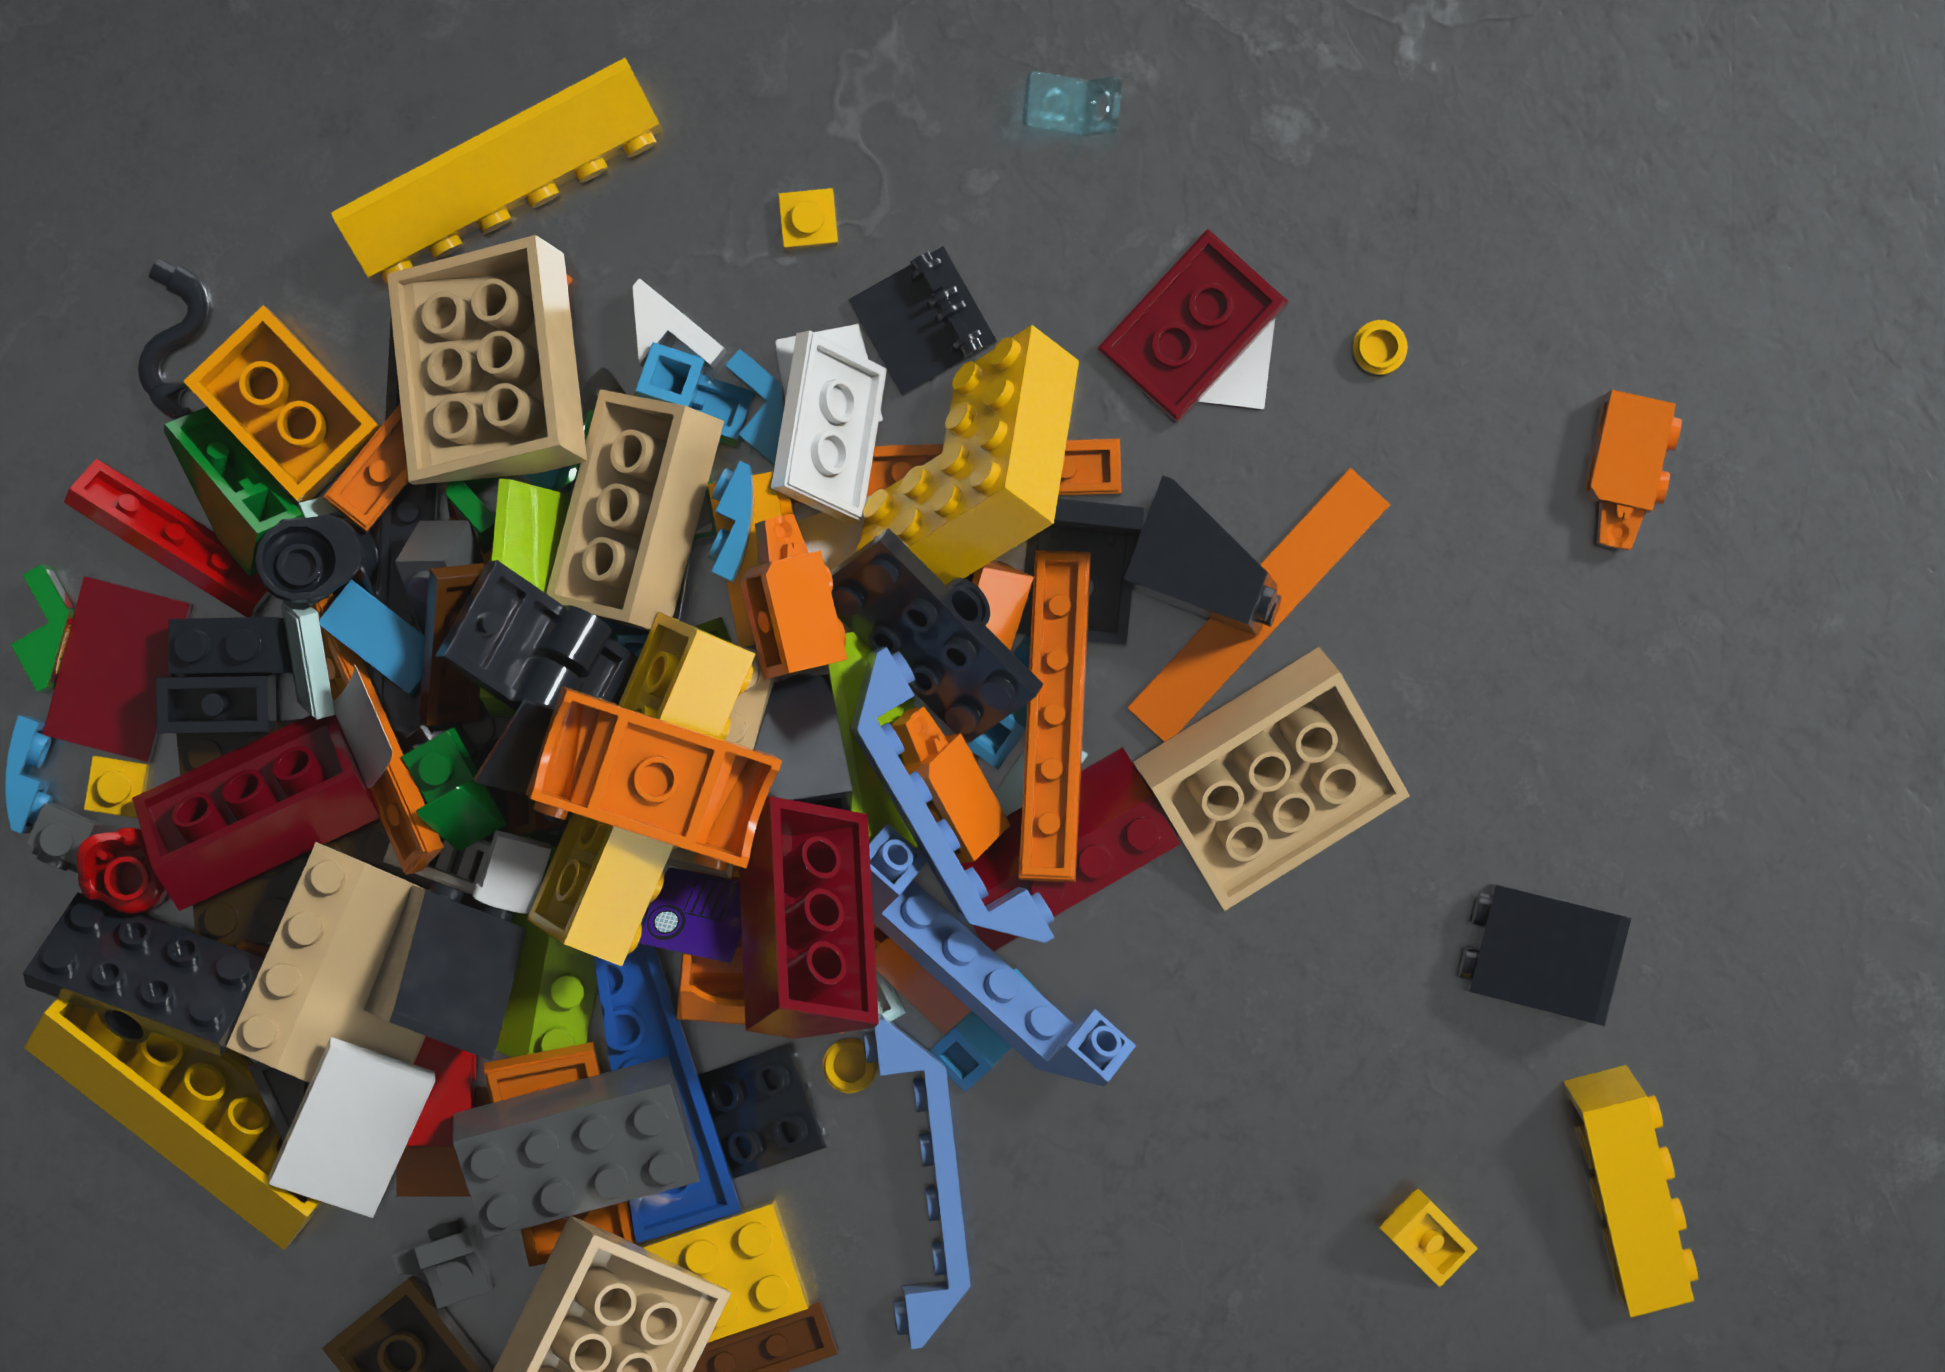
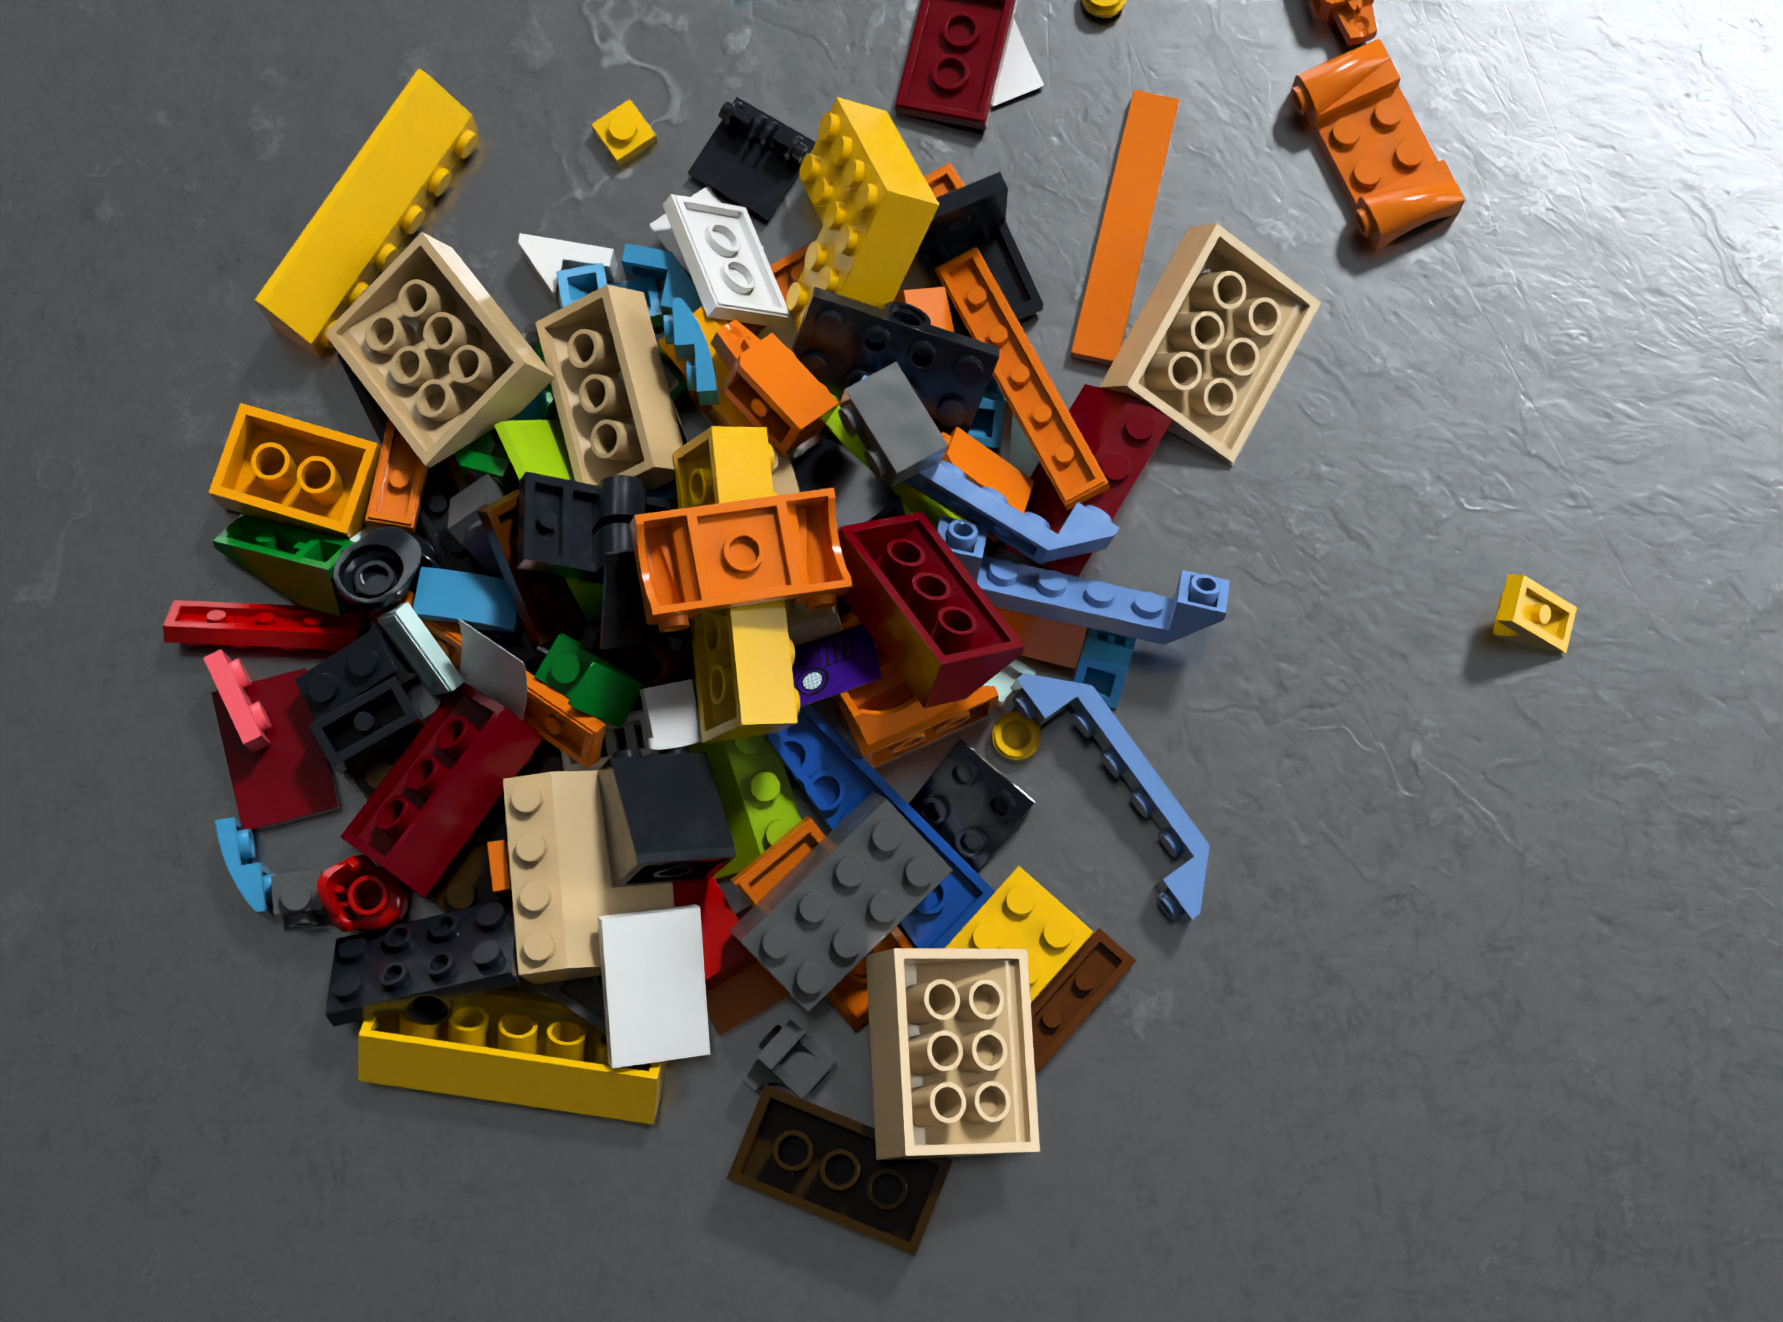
camera: 25 degrees left, 10 degrees down
green slope [10,564,75,694] -> none
yellow plate [84,756,150,818] -> none
black animal [138,258,210,420] -> none
black slope [1124,475,1282,636] -> none
black slope [1459,884,1632,1026] -> none
yellow wedge [1563,1065,1699,1318] -> none
none -> coral plate [203,649,272,753]
none -> orange tile [487,840,512,898]
none -> dark grey brick [838,362,948,488]
none -> orange piece [1290,38,1465,251]

